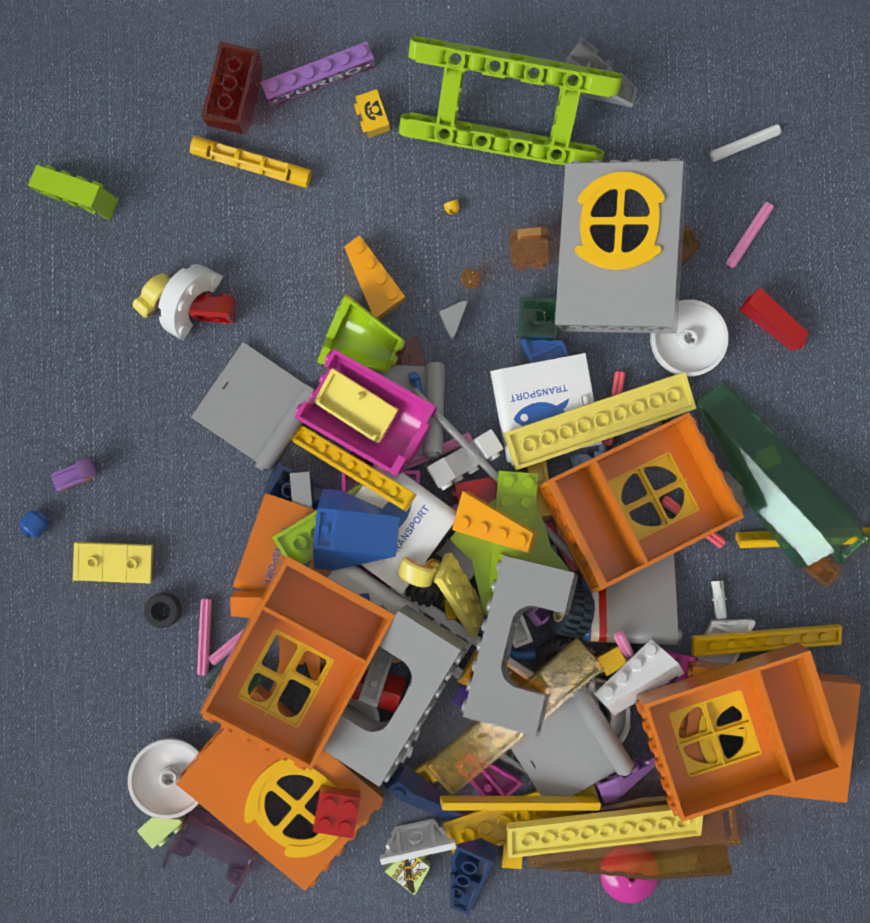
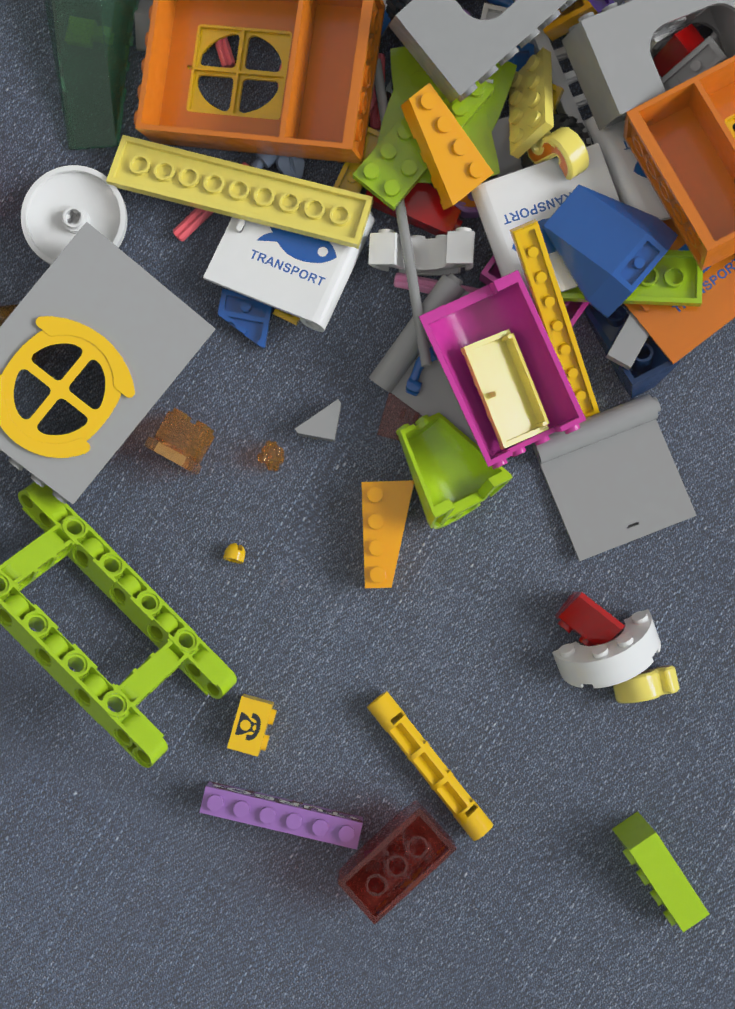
camera: 145 degrees left, 0 degrees up
clear green slope [516,297,557,341] -> none

